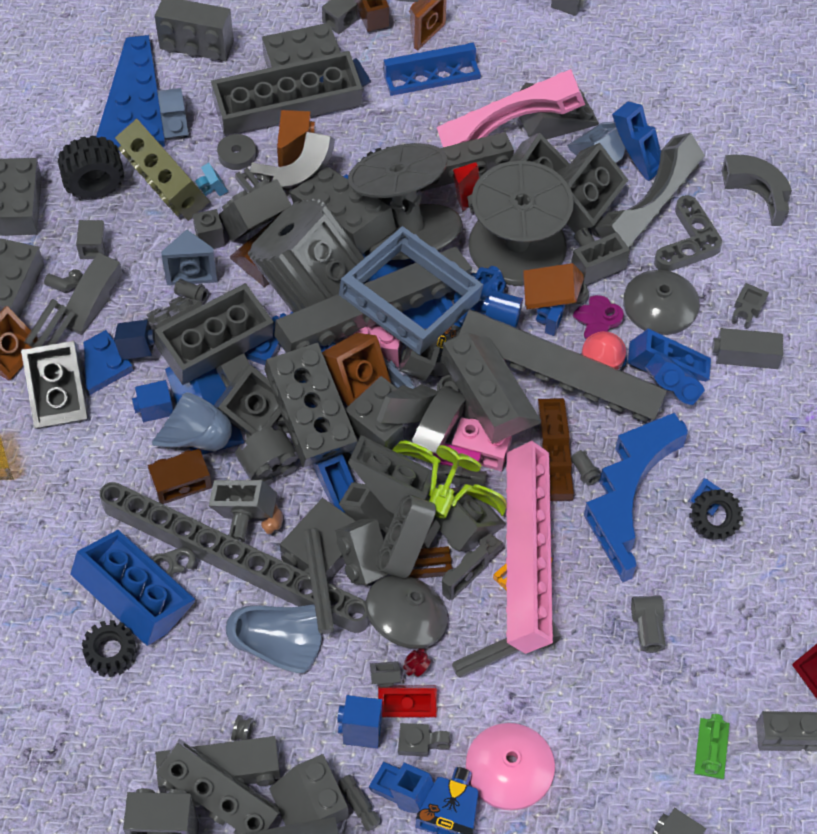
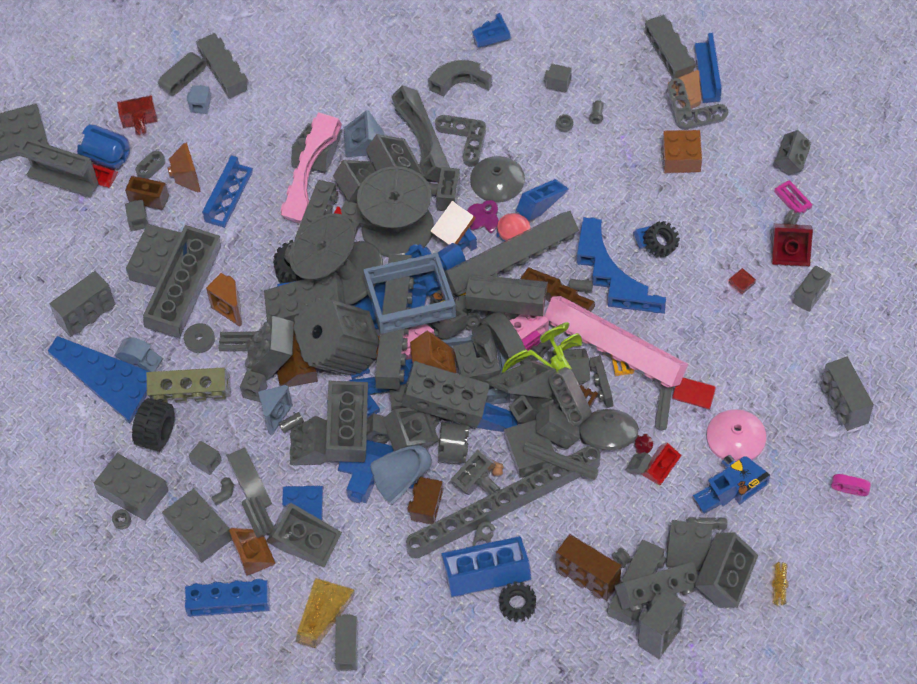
camera: 50 degrees left, 0 degrees up
dark blue brick [114,319,155,360] -> none
dark azure tile [195,163,228,196] -> none
sand blue hair [226,604,322,673] -> none
arch [250,132,335,190] -> none
blue brick [337,695,382,749] -> none
dark grey plate [398,723,450,757] -> none
blue slope [612,101,661,181] -> none
dark grey piece [631,595,666,653] -> none
blue brick [645,352,705,405] -> none
bright green hinge [694,714,730,780] -> none
dark grey brick [712,328,783,369] -> none
dark grey plate [731,283,769,328] -> none
none -> dark grey plate [556,114,574,132]
none -> reddish brown brick [556,534,622,601]
none -> red slope [672,377,716,410]
none -> clear red plate [729,268,756,294]

